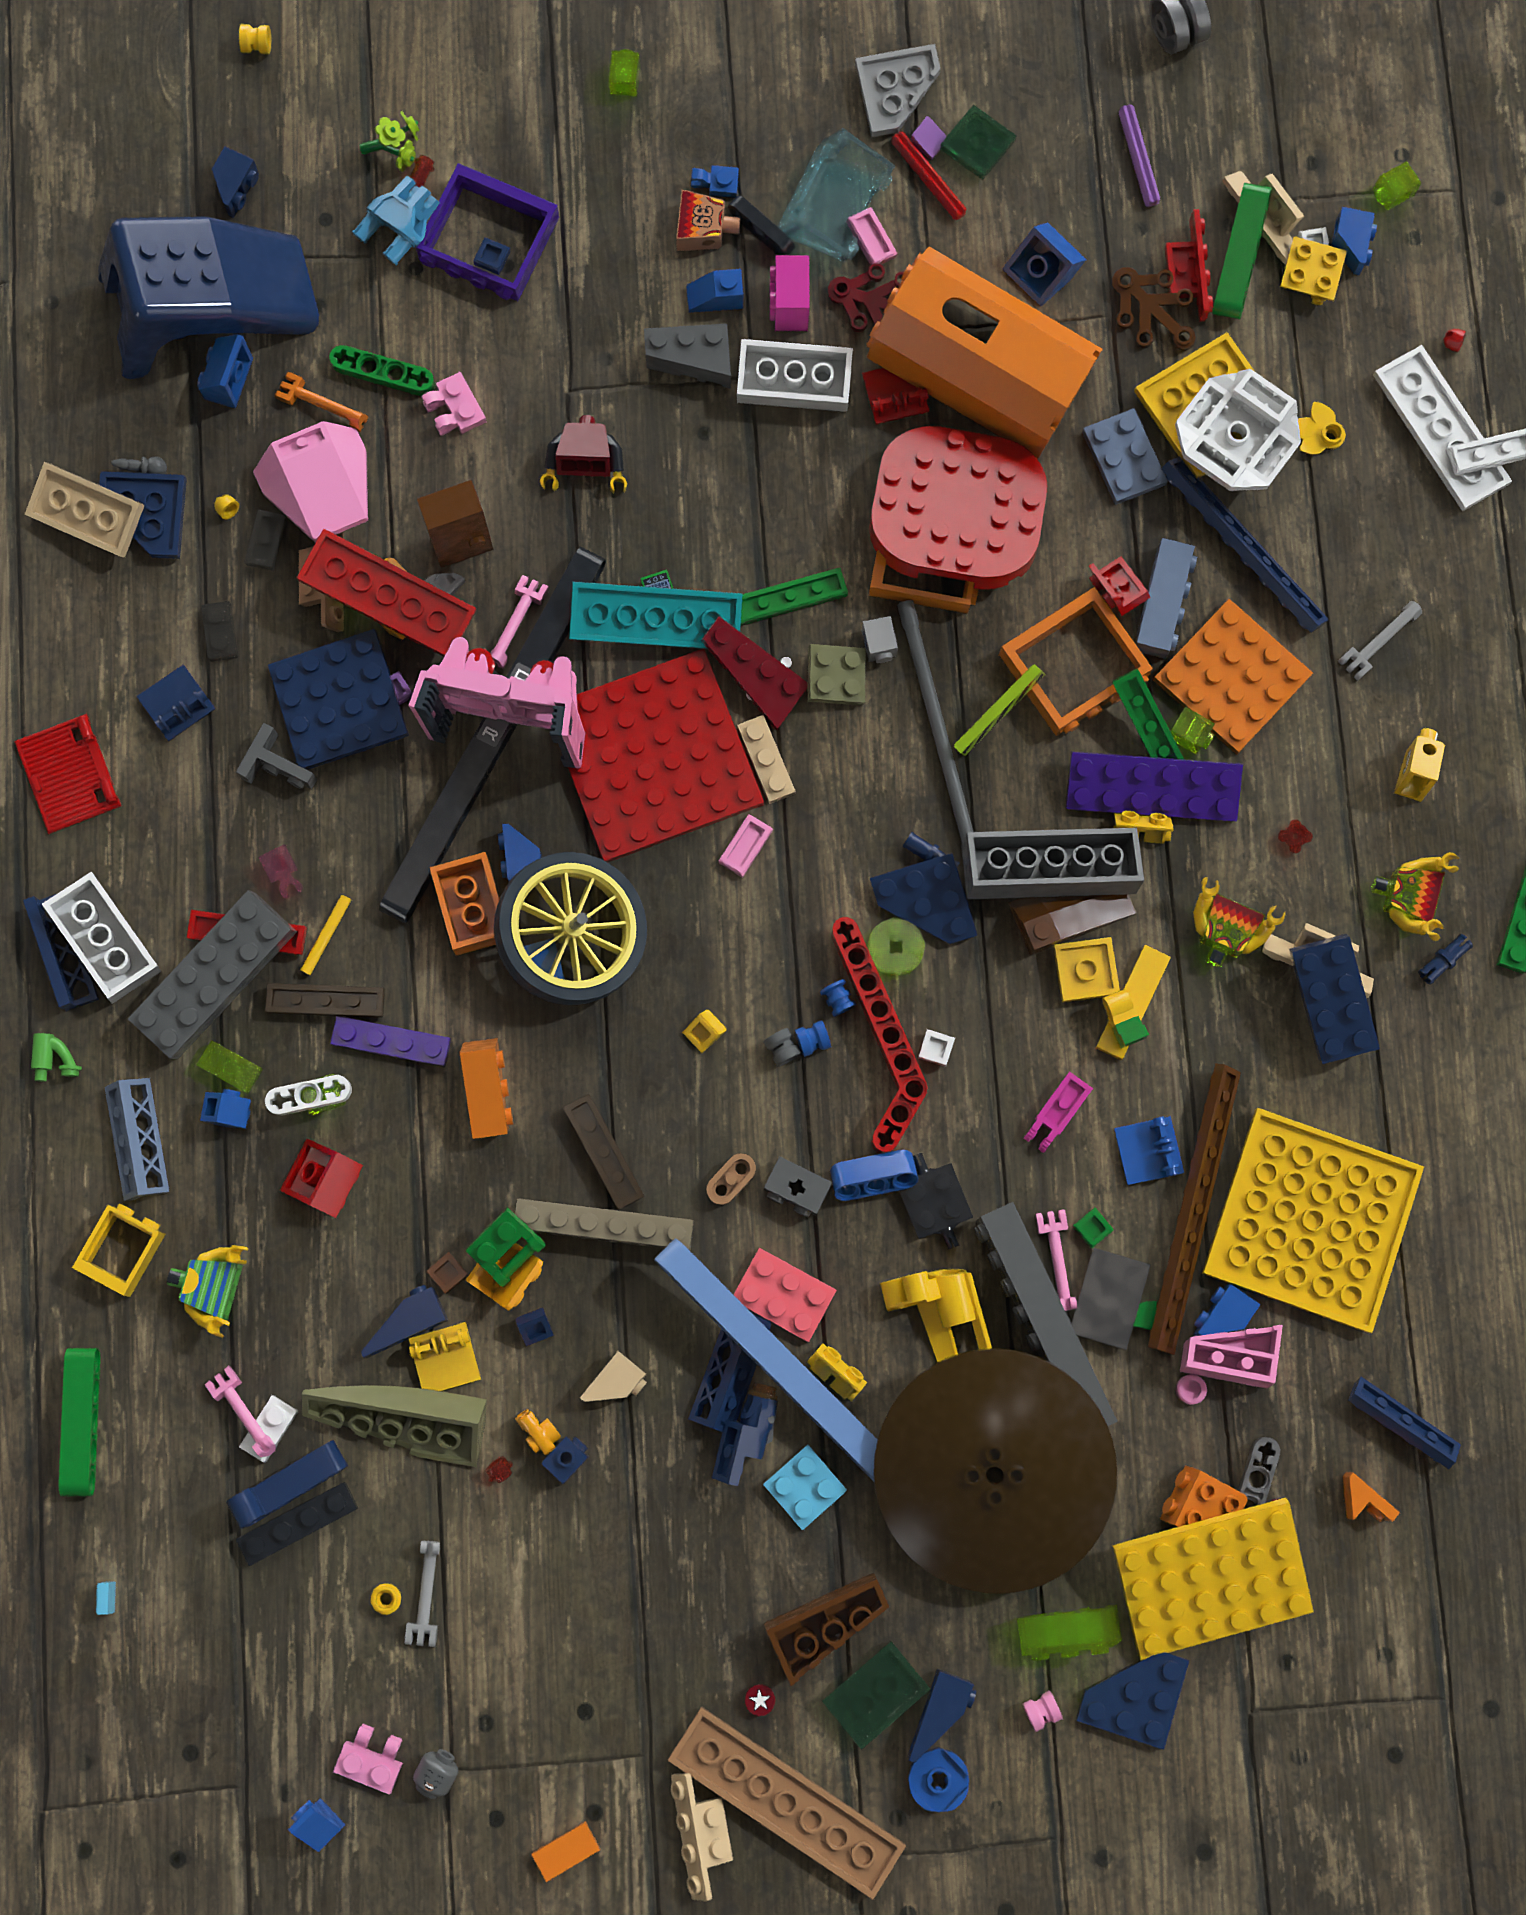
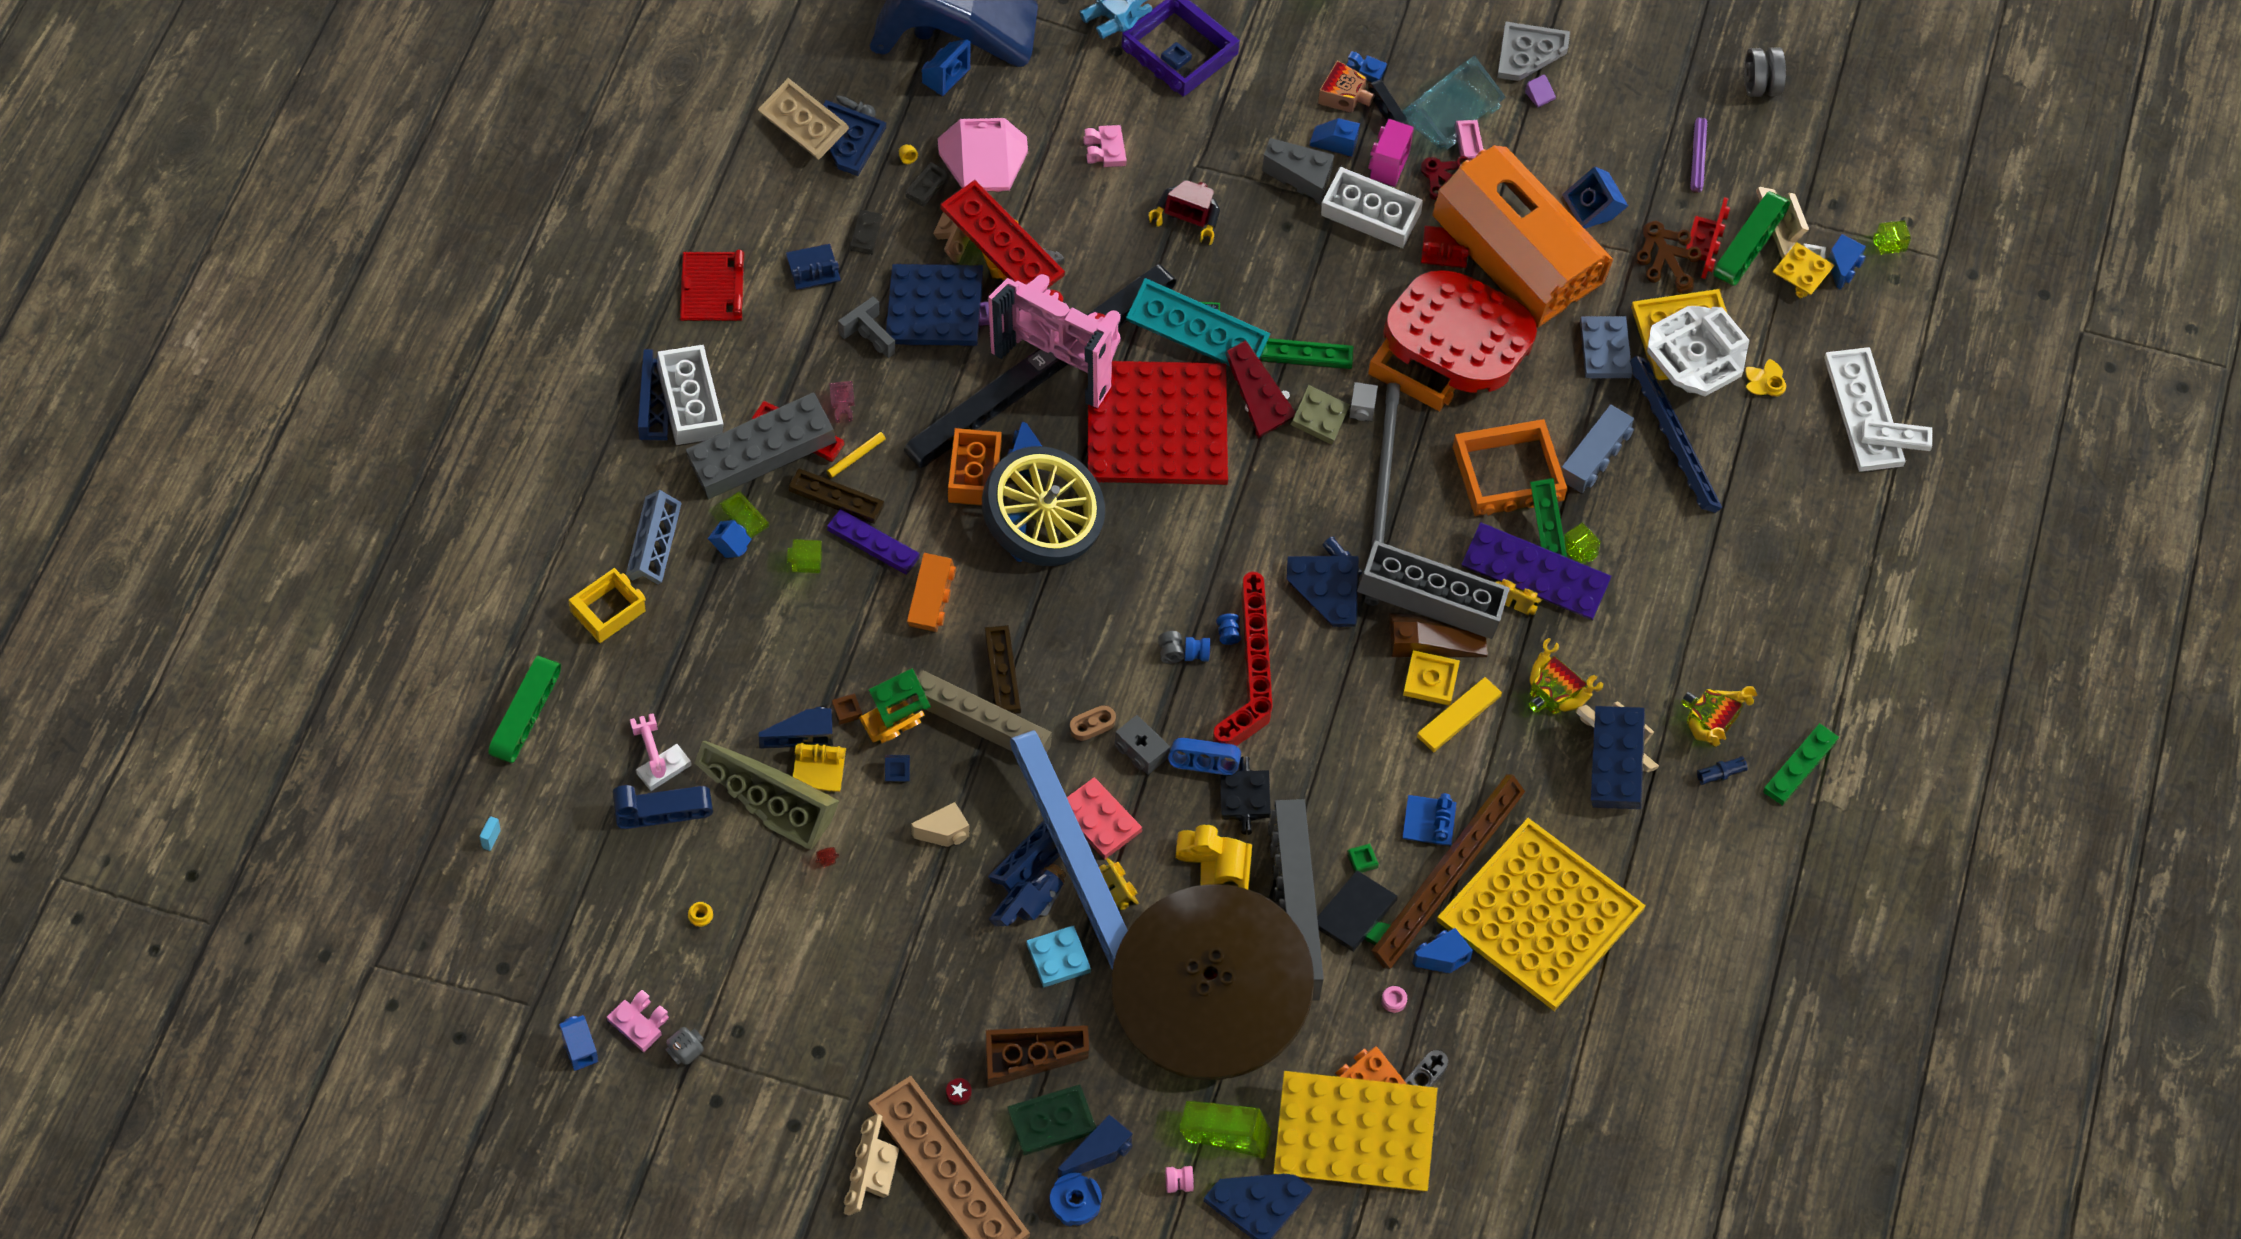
camera: 20 degrees right, 20 degrees down
bright green plant [31,1033,82,1082] -> none
torso [167,1245,248,1338] -> none
black plate [236,1482,359,1566] -> none
white beam [265,1075,352,1116] -> none
orange hinge [274,372,368,432] -> none
red slope [280,1139,363,1218] -> none
green beam [329,345,435,396] -> none
light grey hinge [405,1541,440,1647] -> none
reddish brown brick [417,480,494,568] -> none
bright pink hinge [490,575,549,669] -> none
light orange plate [515,1409,561,1455] -> none
orange tile [531,1821,600,1882] -> none
dark blue brick [541,1436,589,1484] -> none
yellow slope [682,1010,727,1053] -> none
bright pink tile [719,814,773,878] -> none
tan plate [737,715,796,804] -> none
clear neon green plate [867,917,925,976] -> none
red axle [891,131,966,220] -> none
white plate [918,1029,955,1067] -> none
clear green plate [940,104,1017,180] -> none
lime tile [954,664,1045,756] -> none
dark pink hinge [1023,1071,1093,1153] -> none
bright pink hinge [1035,1210,1077,1311] -> none
red bracket [1089,556,1151,616] -> none
leg [1102,989,1149,1049] -> none
orange plate [1153,599,1313,755] -> none
bright pink wedge [1180,1325,1282,1389] -> none
clear red plate [1278,820,1313,853] -> none
light grey hinge [1338,601,1422,681] -> none
orange slope [1343,1472,1400,1522] -> none
dark blue plate [1348,1377,1461,1469] -> none
yellow torso [1394,728,1445,802] -> none
red hinge [1443,328,1466,353] -> none

